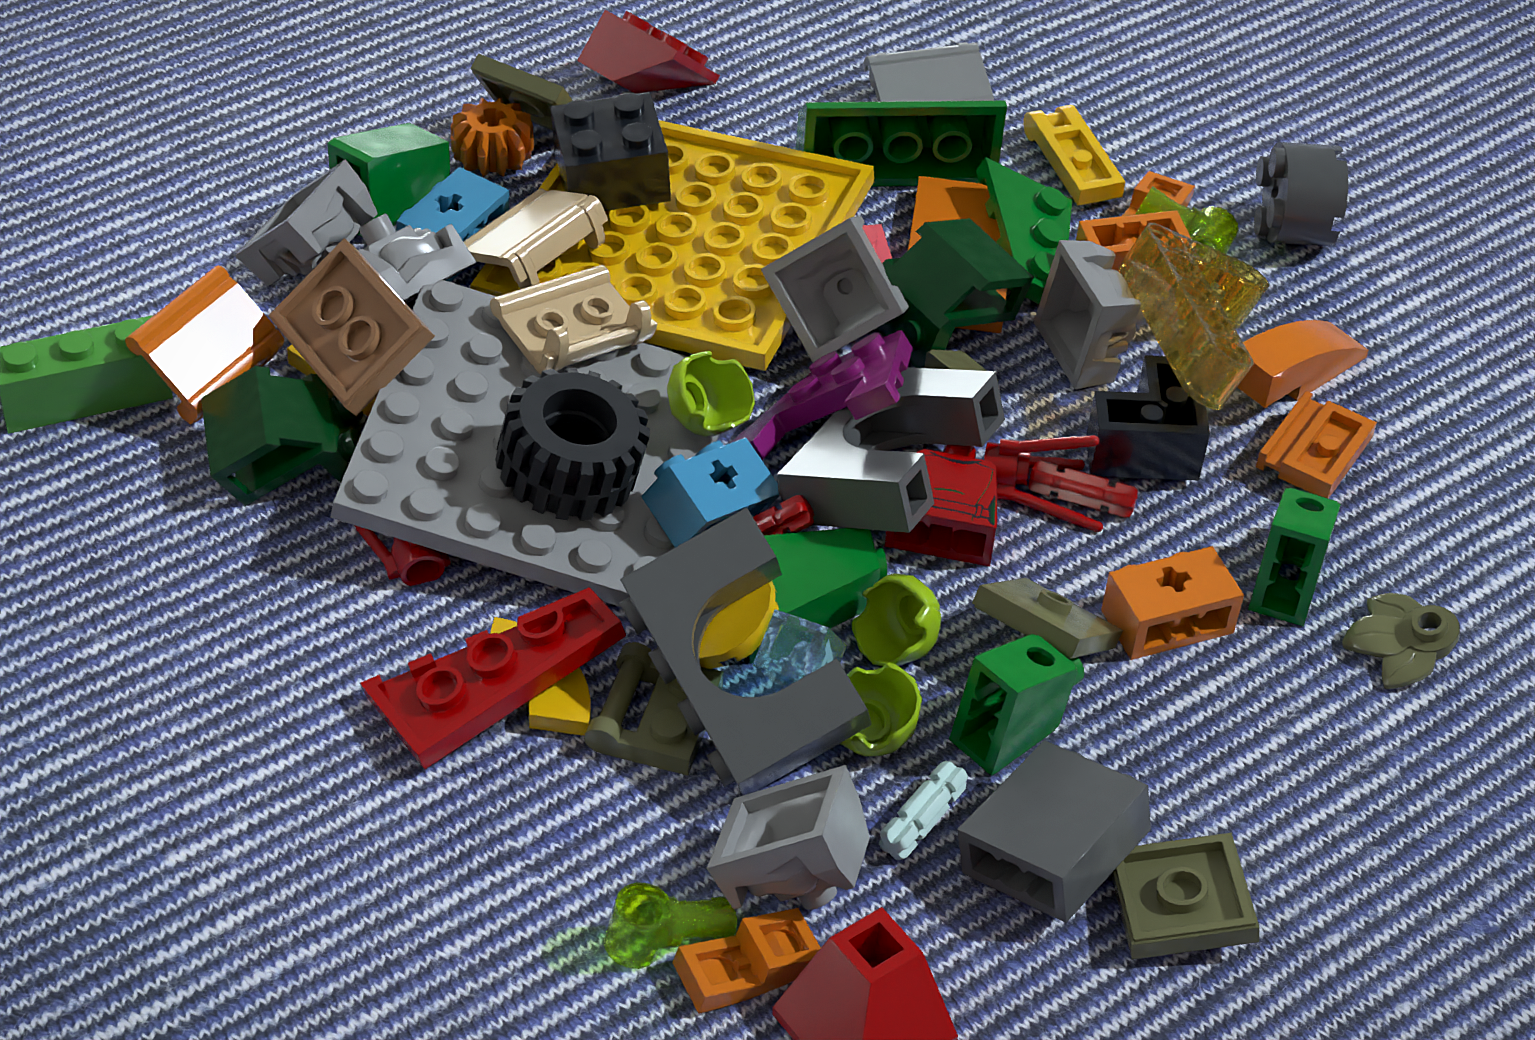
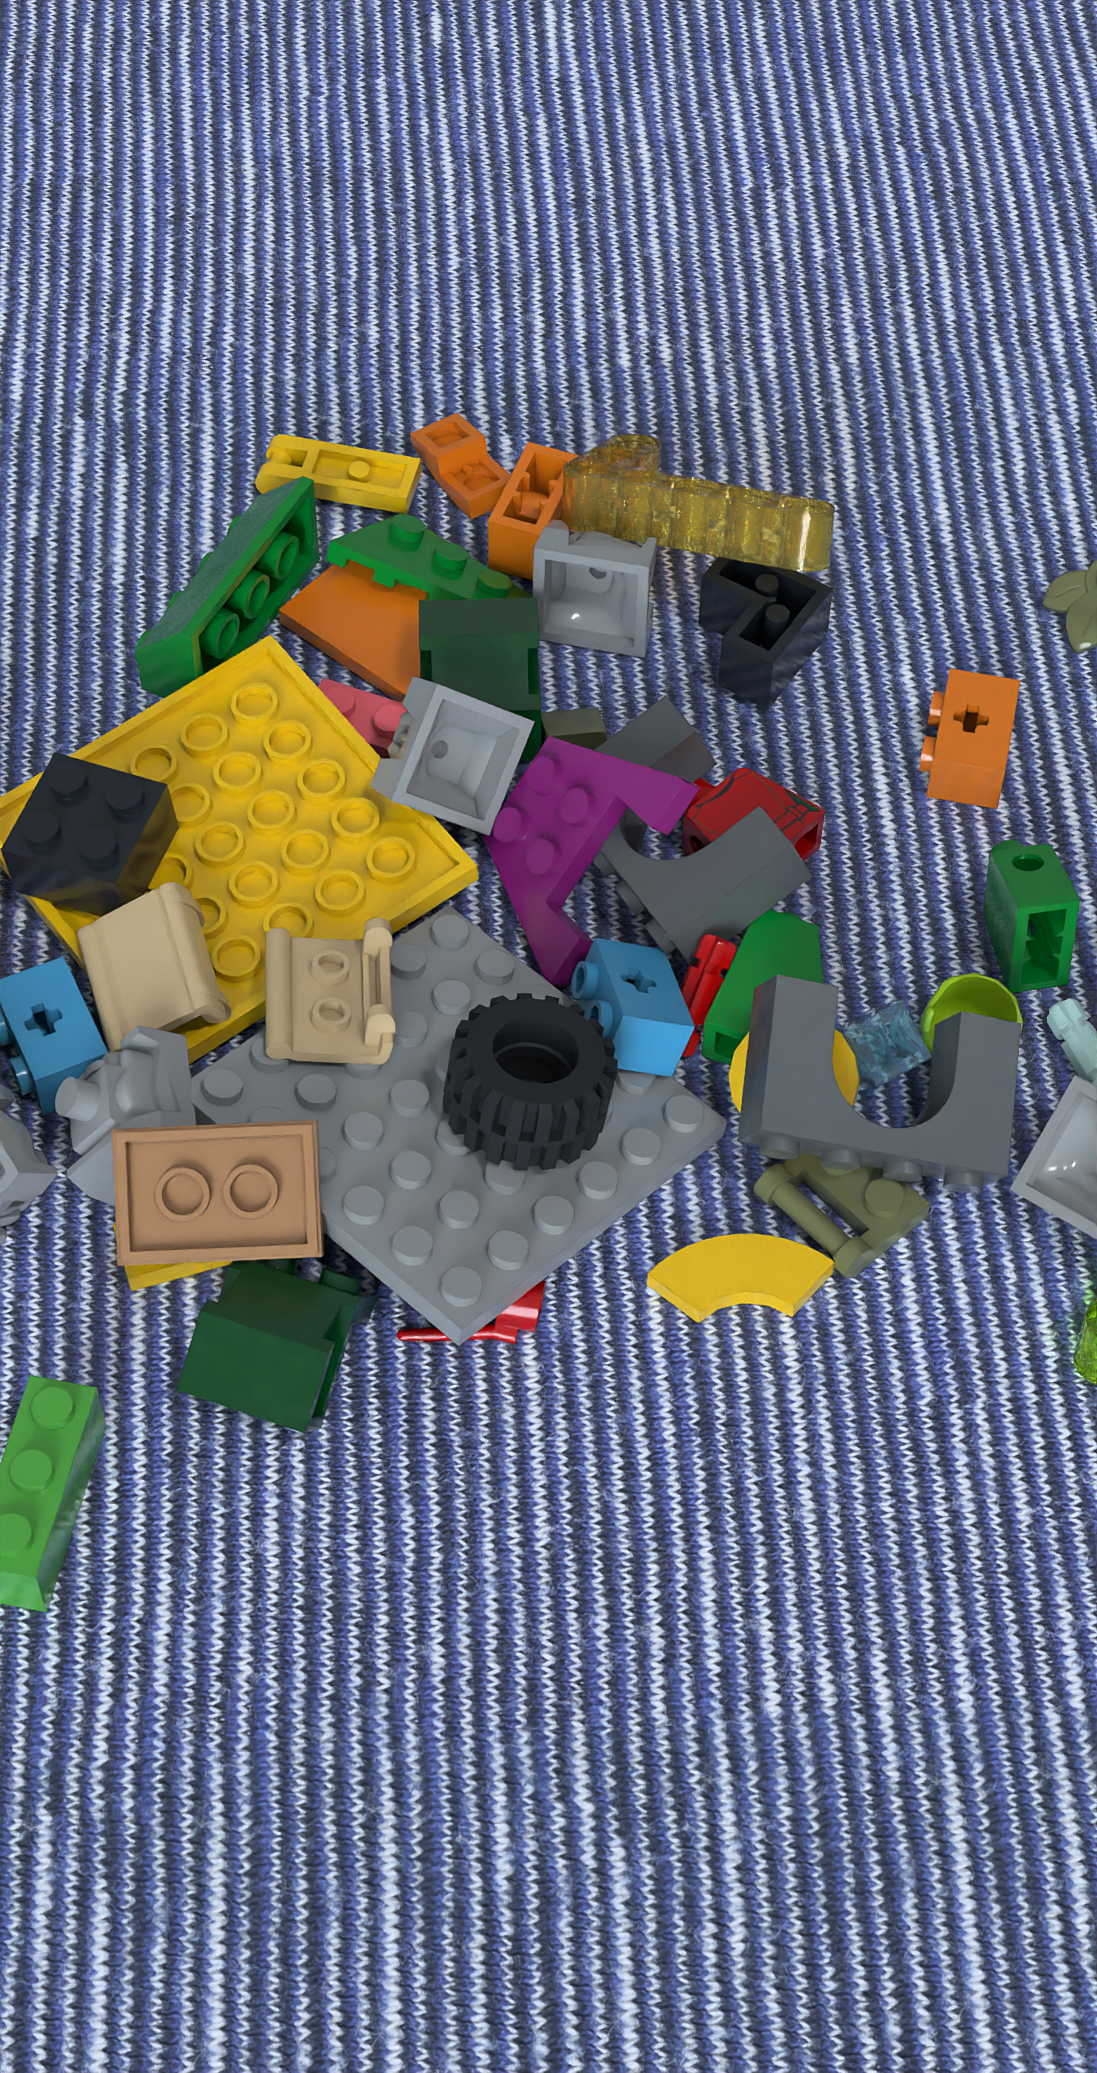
camera: 55 degrees left, 10 degrees up
piece [125,265,285,425] -> none
red wing [360,587,626,770] -> none
lime hair [667,351,755,437] -> none
lime hair [852,573,941,667] -> none
light grey piece [862,42,994,102] -> none
olive plate [972,578,1123,659] -> none
red plant [984,435,1103,532] -> none
red axle [1029,460,1138,519] -> none
clear neon green pin [1136,186,1239,272] -> none
orange slope [1226,320,1369,408] -> none
green torso [1248,488,1341,627] -> none
dark grey brick [1254,142,1348,246] -> none
orange plate [1256,391,1377,499] -> none

